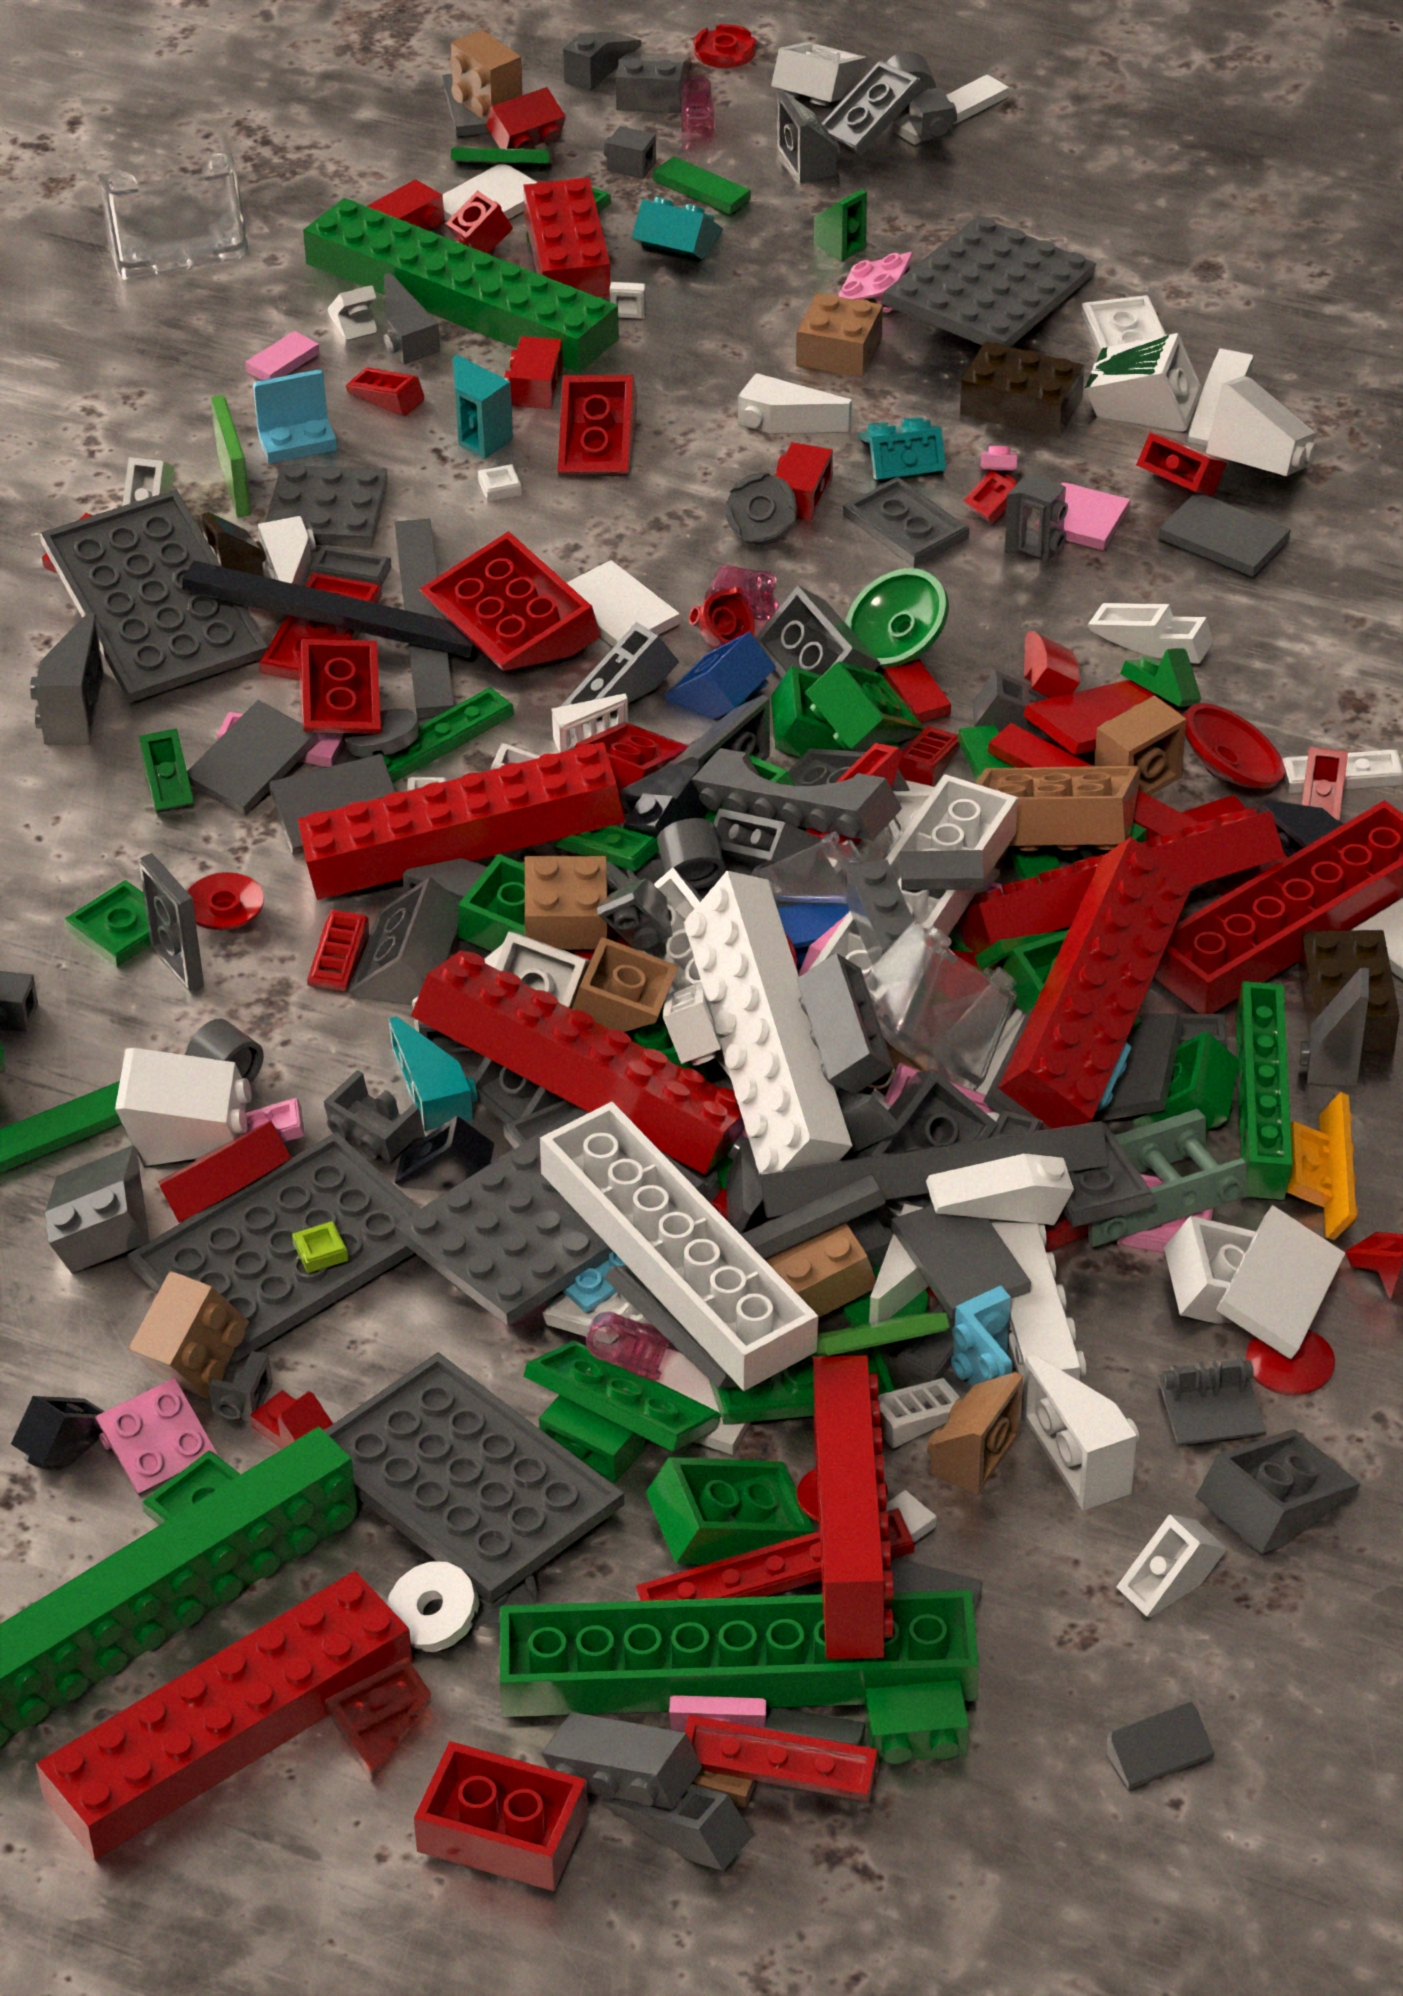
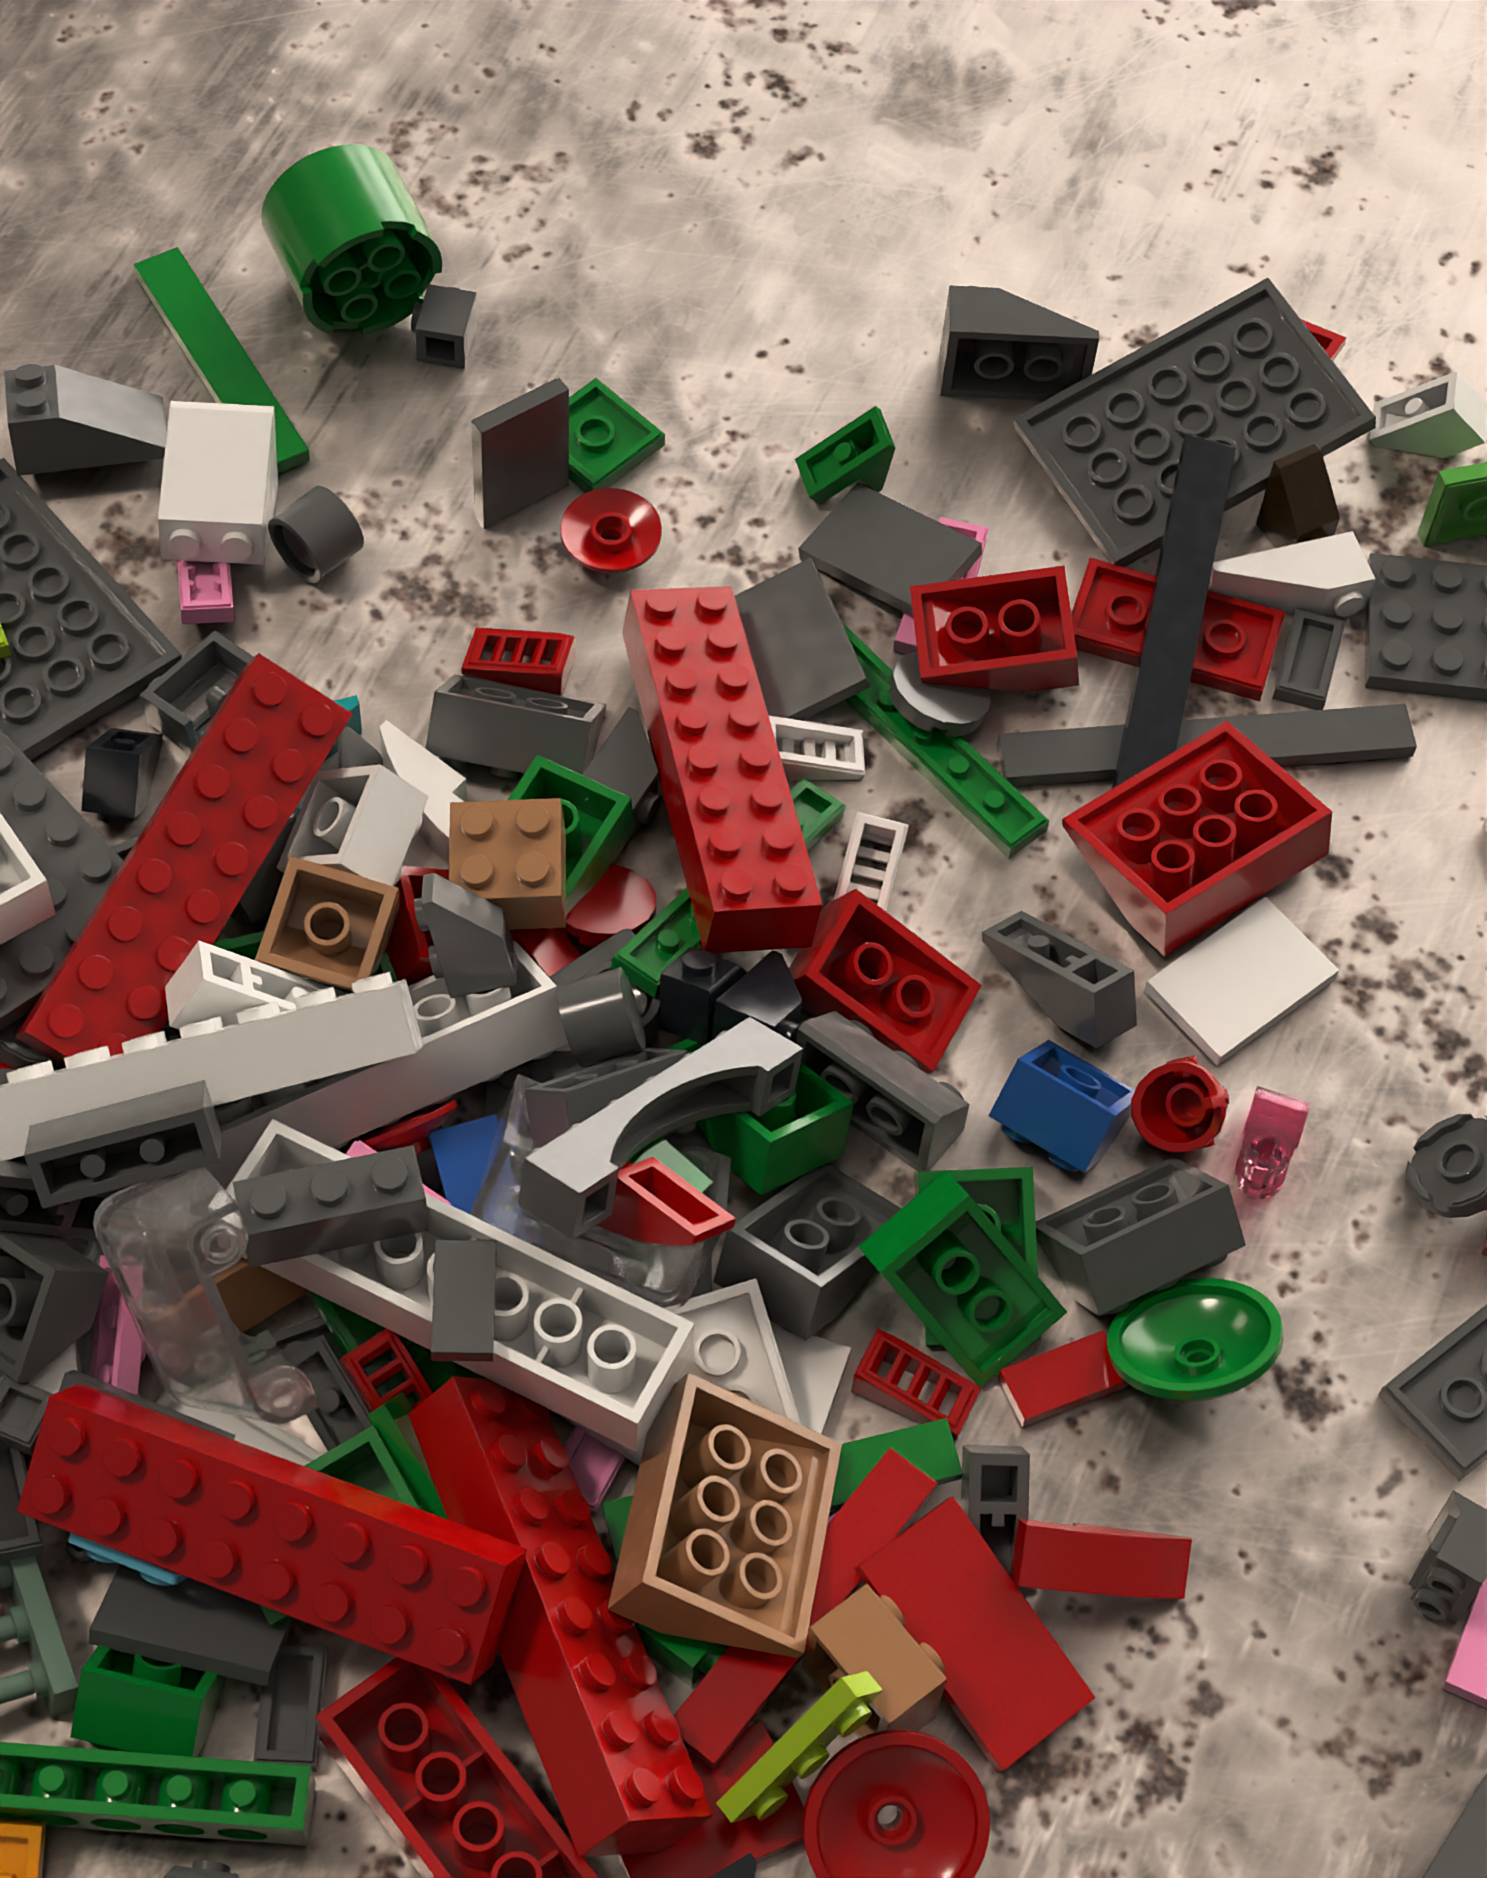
camera: 85 degrees right, 15 degrees up
red slope [158,1120,291,1223] -> none
white slope [552,694,628,753] -> none
white slope [1088,603,1214,663] -> none
green slope [1120,648,1201,707] -> none
none -> lime plate [716,1671,883,1823]

